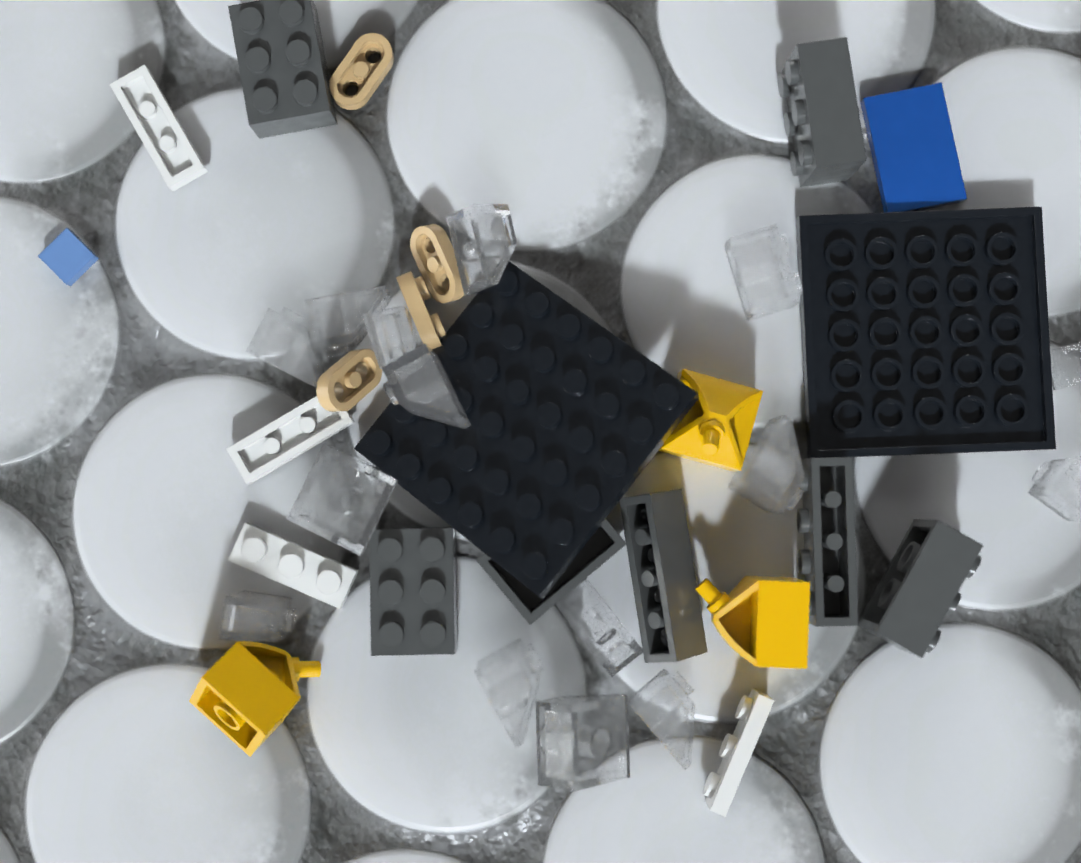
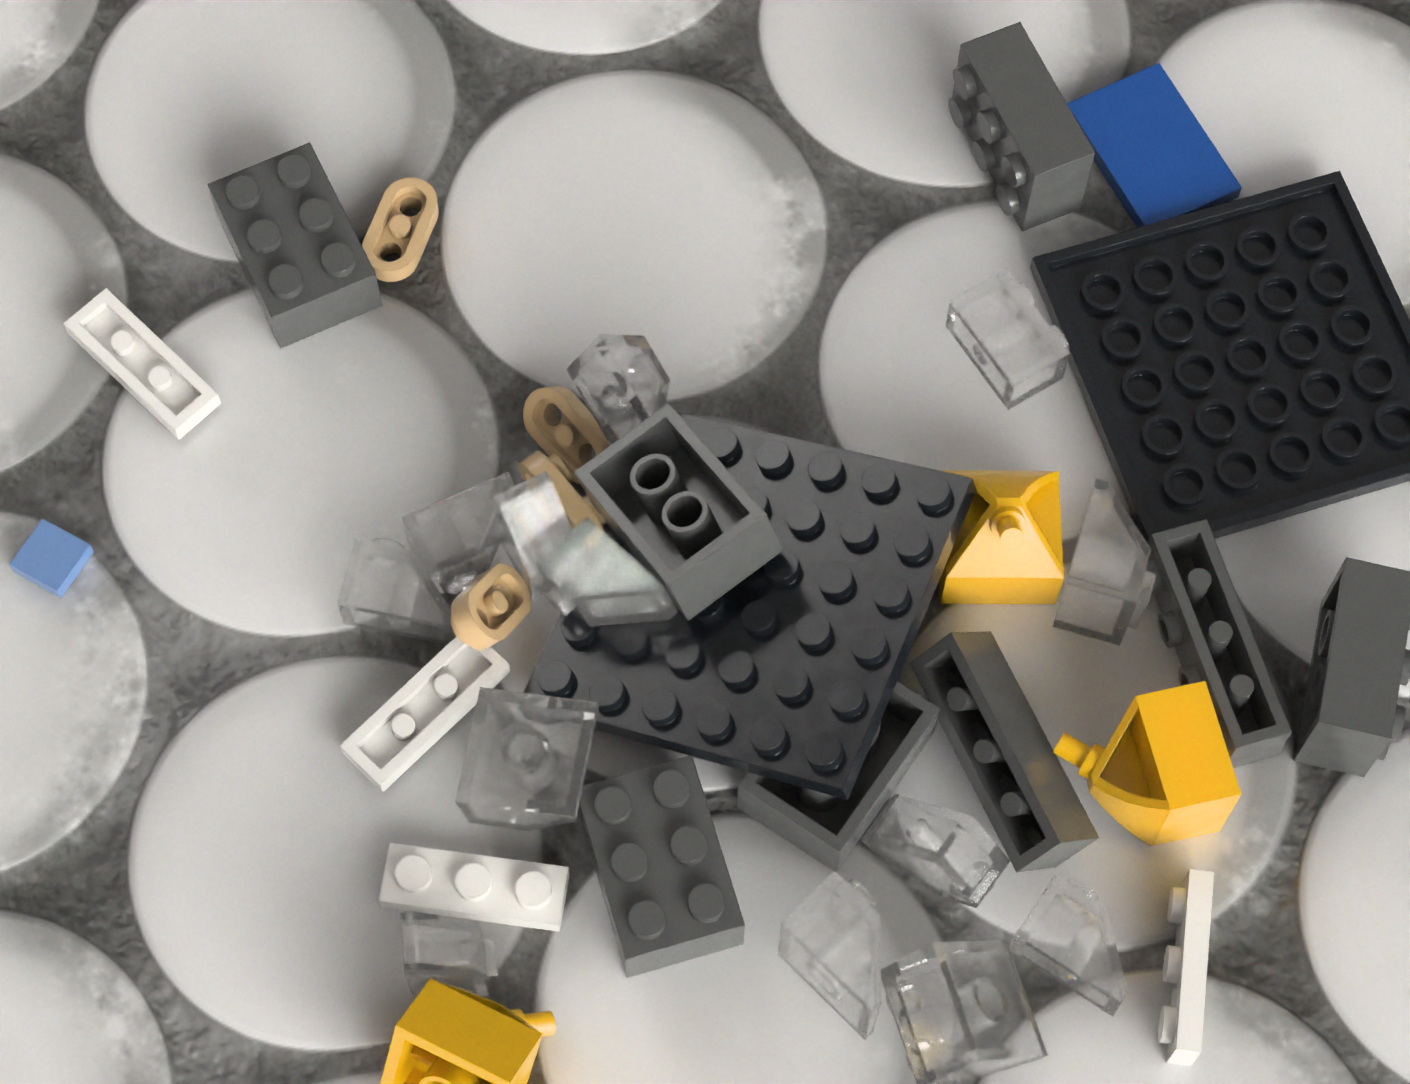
camera: 15 degrees left, 20 degrees down
none -> dark grey brick [574,403,784,621]

